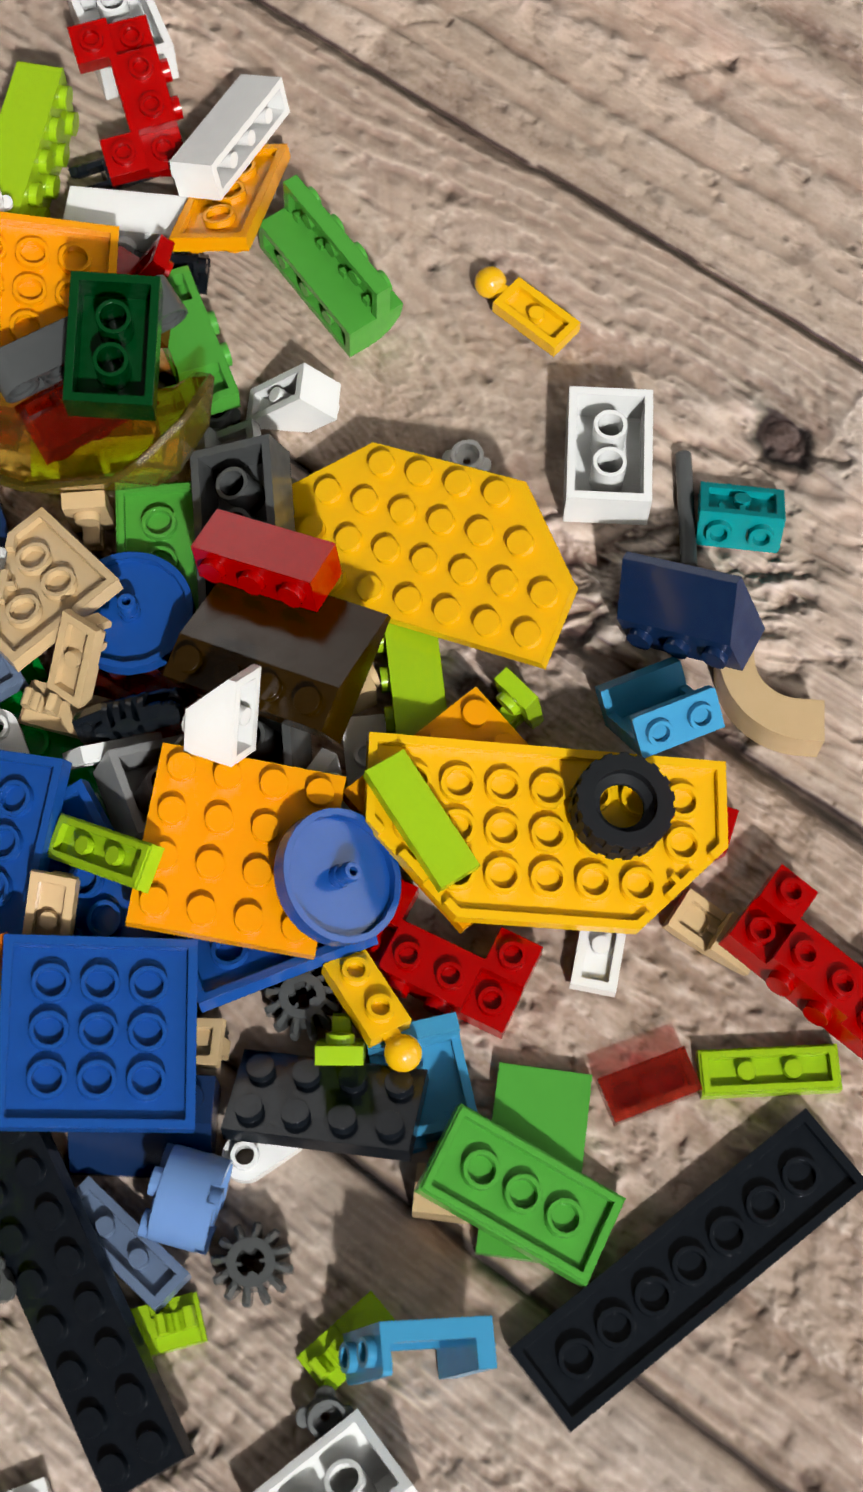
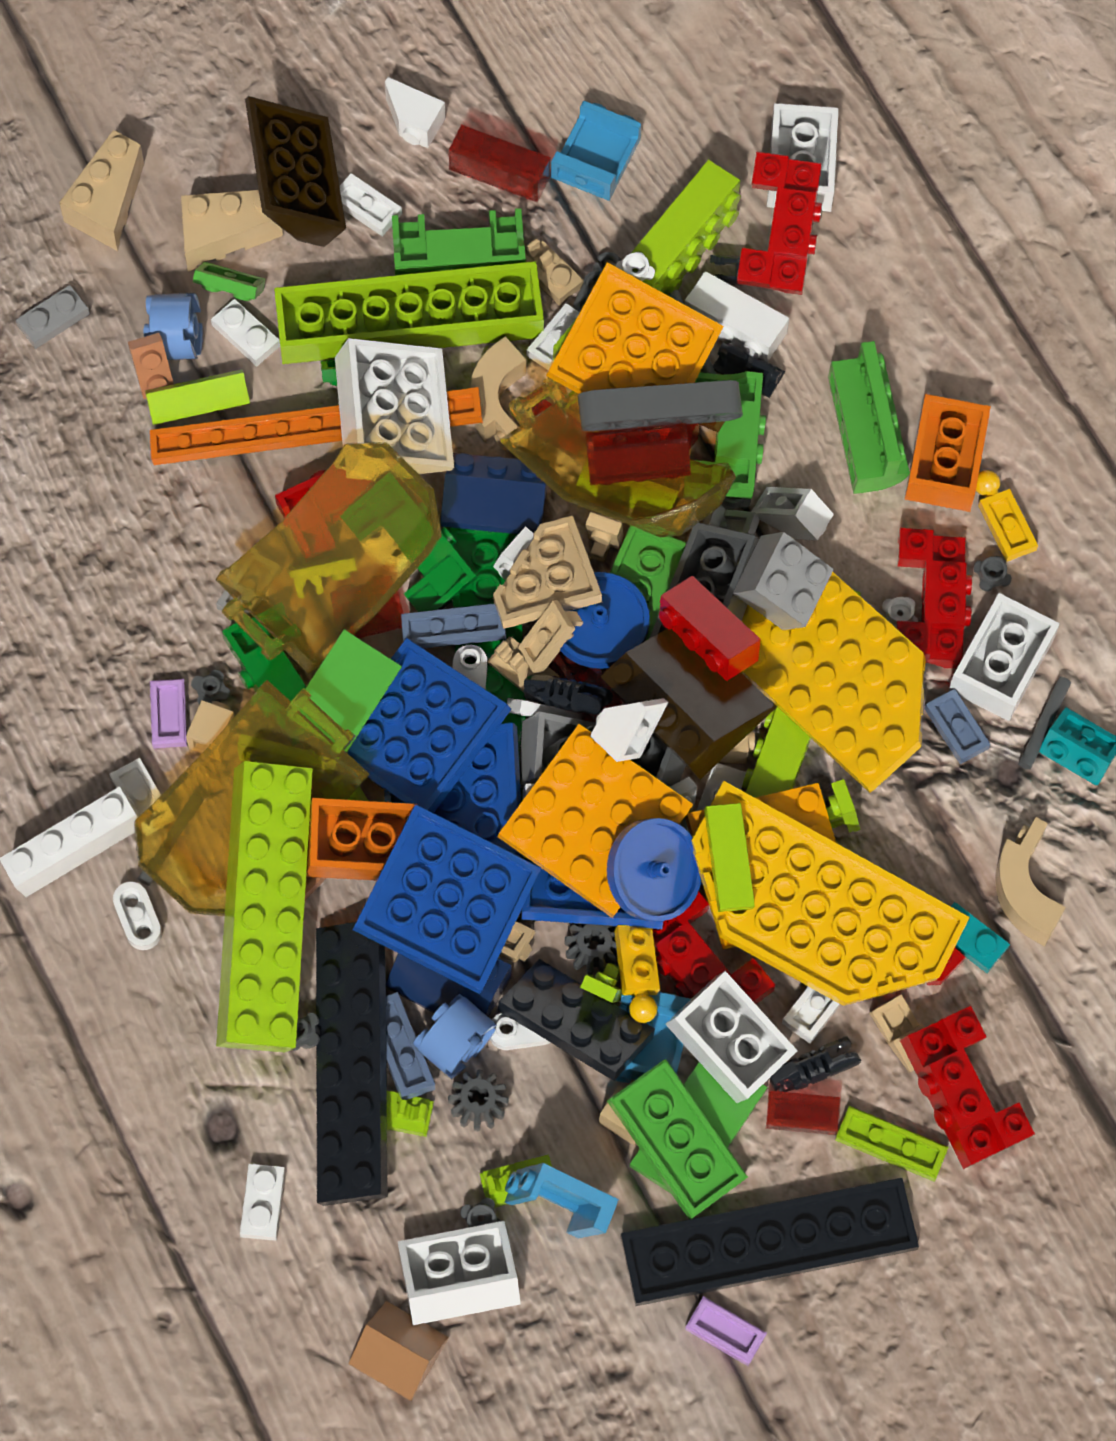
camera: 25 degrees right, 0 degrees up
tan plate [22,869,81,936] -> none
lime tile [47,813,165,894] -> none
dark green brick [62,271,164,421] -> none
red bracket [116,234,175,278] -> none
white brick [169,74,290,201] -> none
light orange plate [169,144,291,254] -> none
black tyre [567,752,676,861] -> none
dark azure panel [595,657,725,758] -> none
dark blue slope [617,551,765,671] -> none
none -> white brick [665,971,797,1103]
none -> lavender tile [685,1296,767,1366]
none -> light grey brick [733,532,834,630]
none -> black hinge [769,1036,862,1095]
none -> red bracket [895,528,972,669]
none -> orange brick [905,394,991,512]
none -> sand blue plate [924,689,991,764]
none -> teal plate [951,901,1010,974]
none -> dark grey plate [973,556,1012,591]

